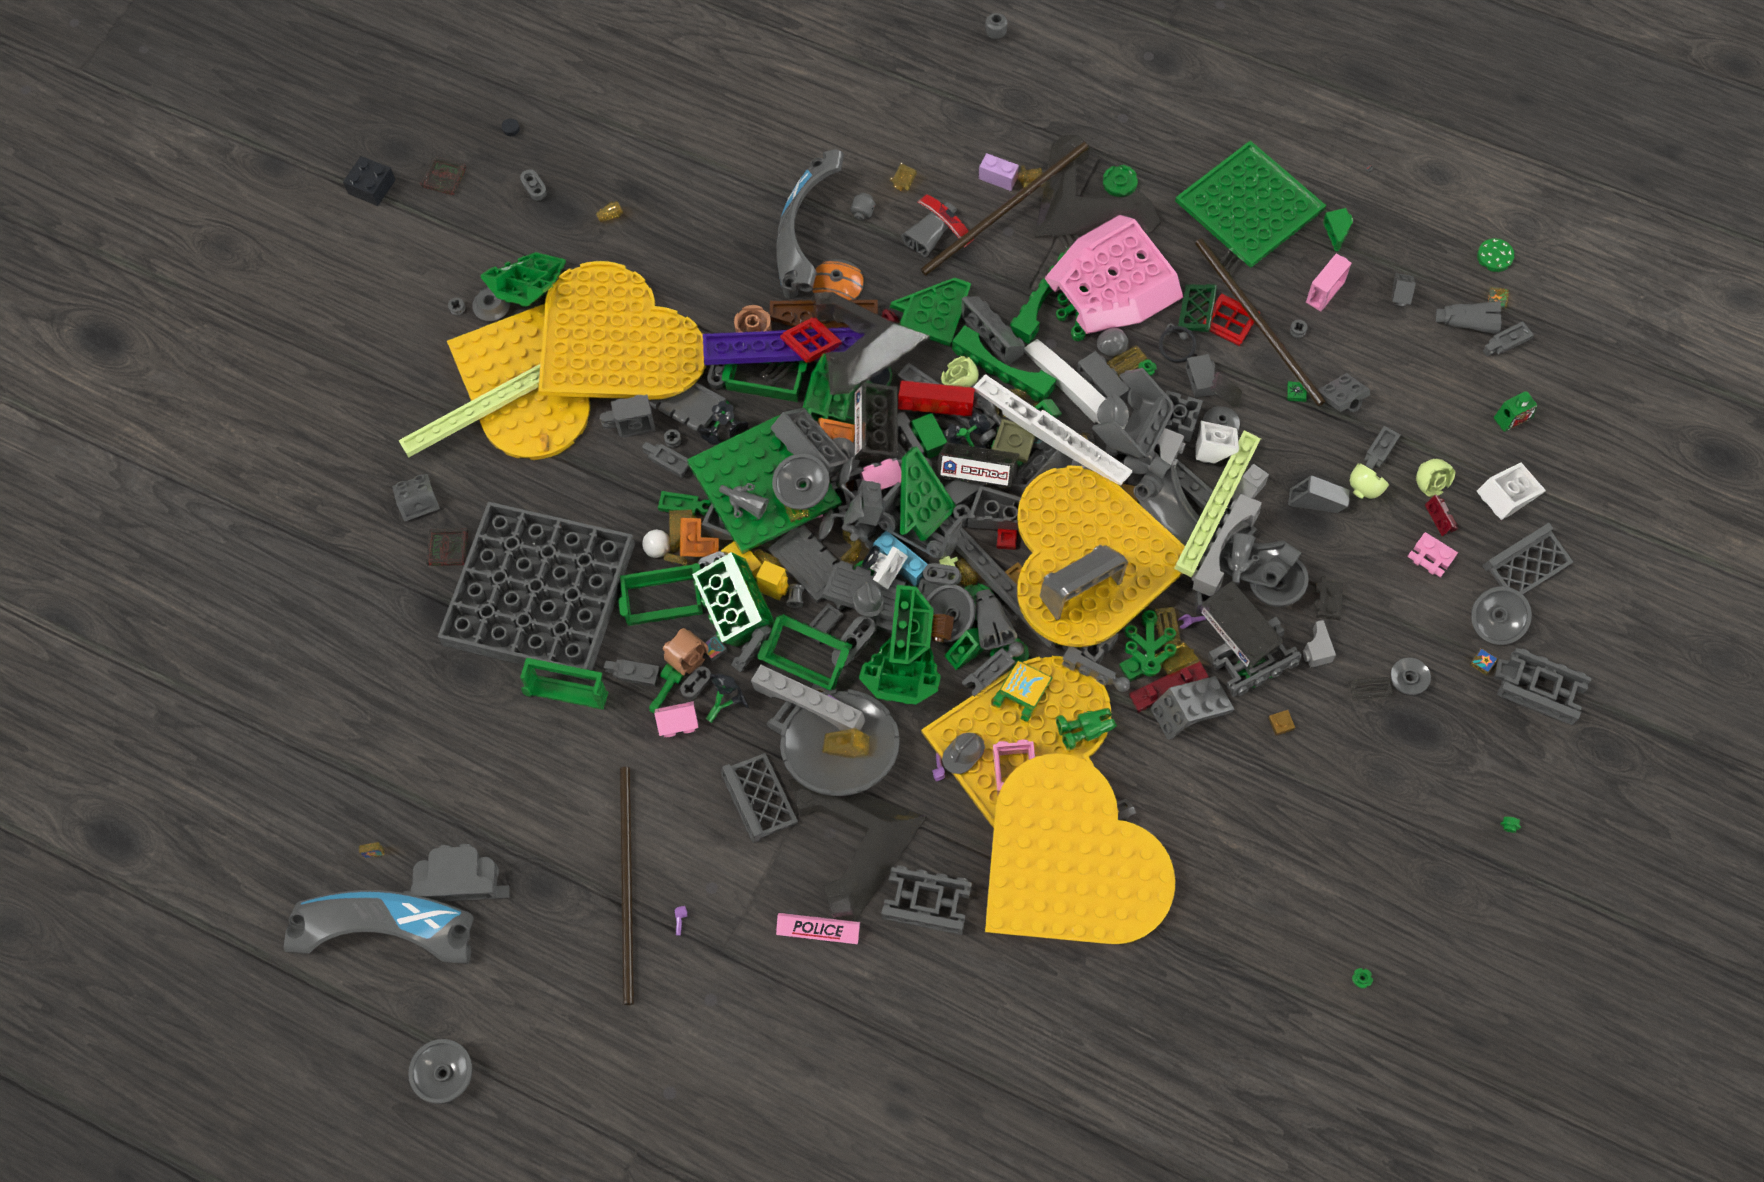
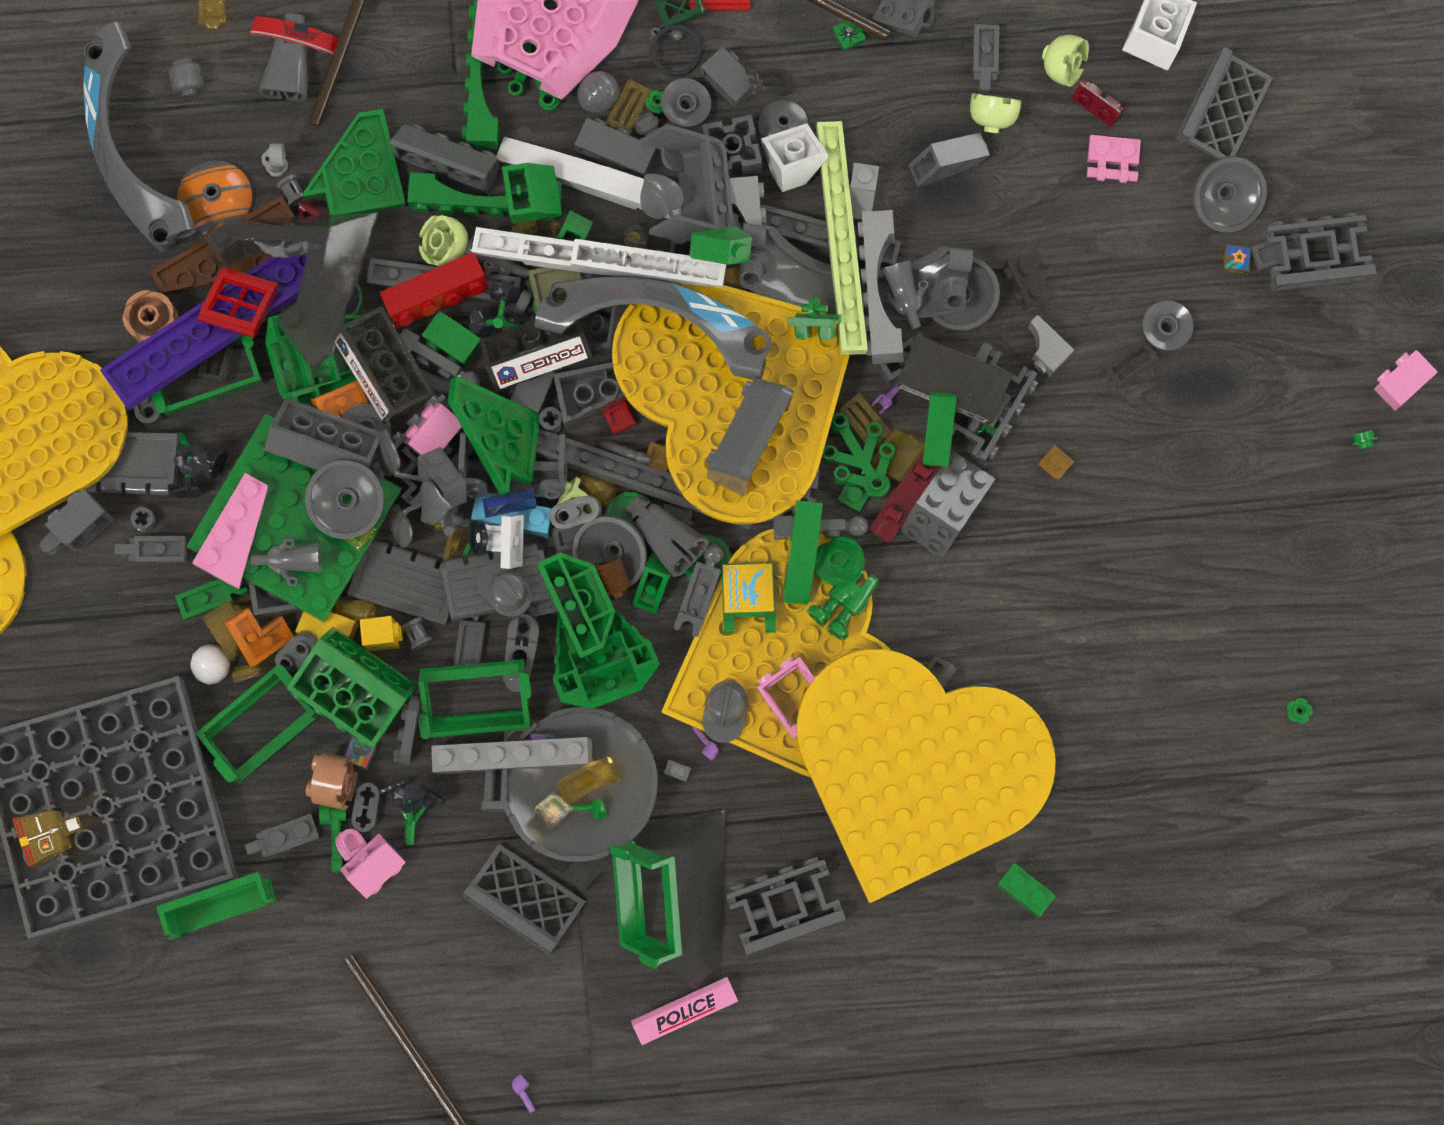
camera: 35 degrees left, 15 degrees up
none -> clear yellow torso [12,810,82,868]
none -> bright pink wing [192,473,269,590]
none -> light grey connector [262,144,288,177]
none -> dark grey bush [277,174,308,208]
none -> bright pink tile [336,829,367,861]
none -> clear blue tile [482,489,536,518]
none -> green slope [502,163,562,224]
none -> clear yellow tile [534,792,572,828]
none -> dark grey panel [535,277,773,380]
none -> green hand [569,799,607,820]
none -> dark grey piece [598,440,652,463]
none -> green piece [610,841,682,969]
none -> dark grey dish [661,78,711,127]
none -> flat silver piece [664,760,691,782]
none -> green slope [690,226,752,265]
none -> green slope [782,500,823,605]
none -> green hips [788,297,841,340]
none -> green tile [814,537,865,586]
none -> green tile [923,392,957,467]
none -> green brick [995,863,1056,918]
none -> bright pink brick [1374,350,1437,411]

